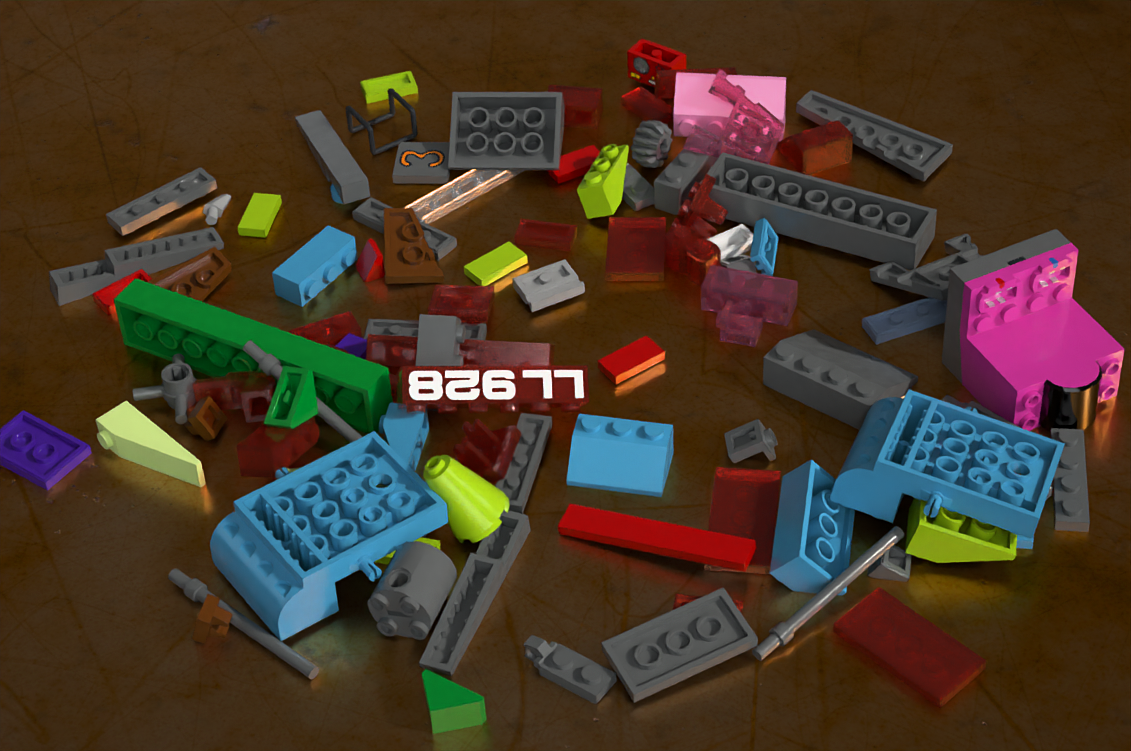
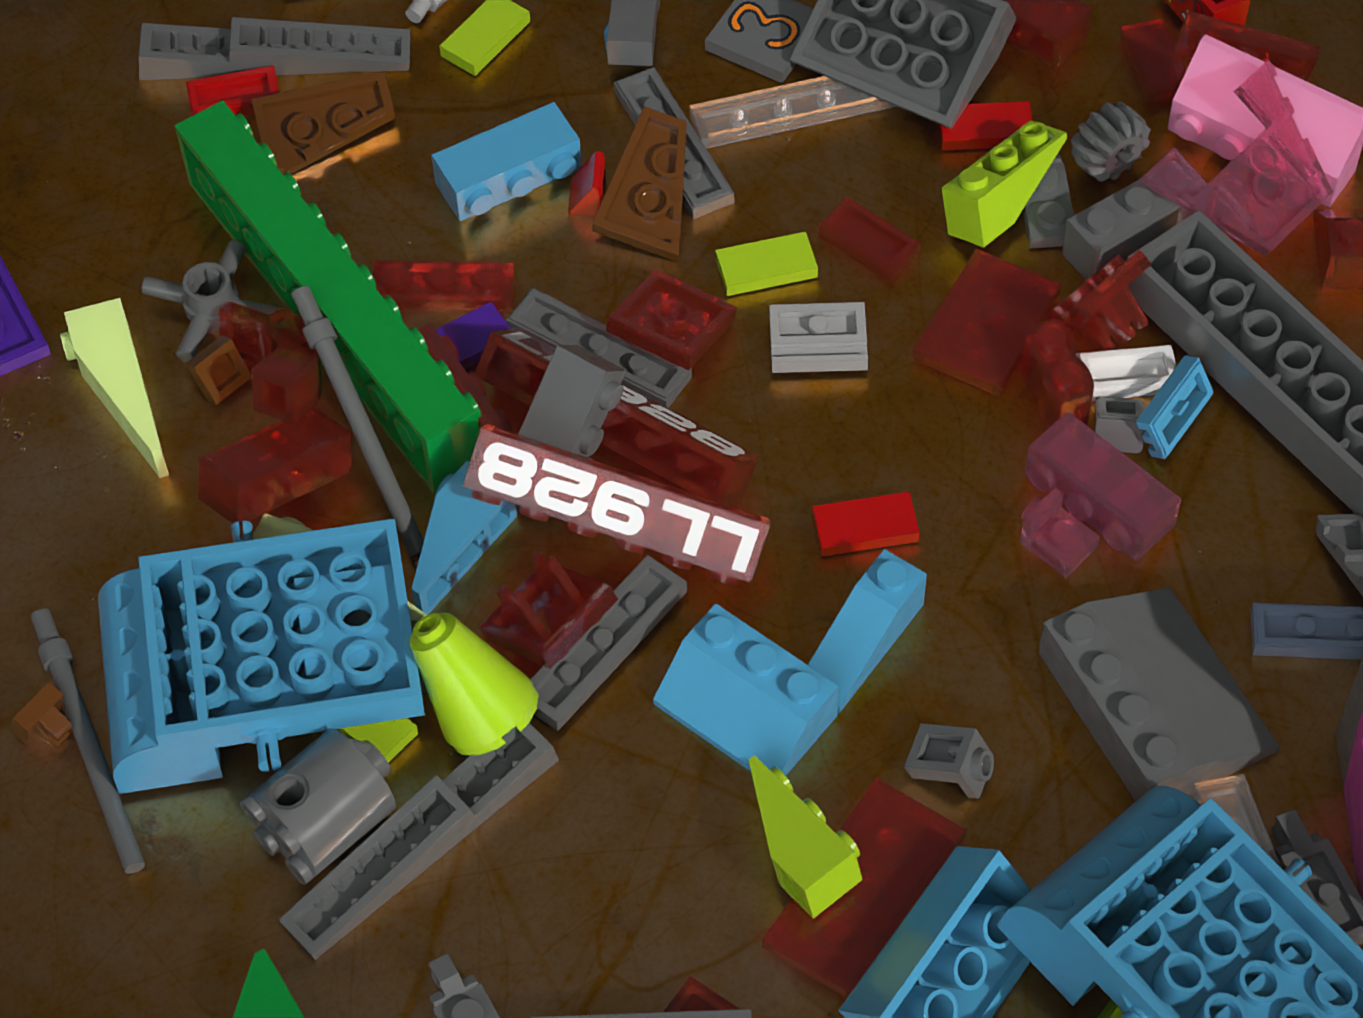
camera: 25 degrees right, 15 degrees up
green slope [264,366,318,429] -> none
red tile [558,503,756,572] -> none
none -> lime slope [748,755,863,919]
none -> dark azure slope [808,549,927,713]

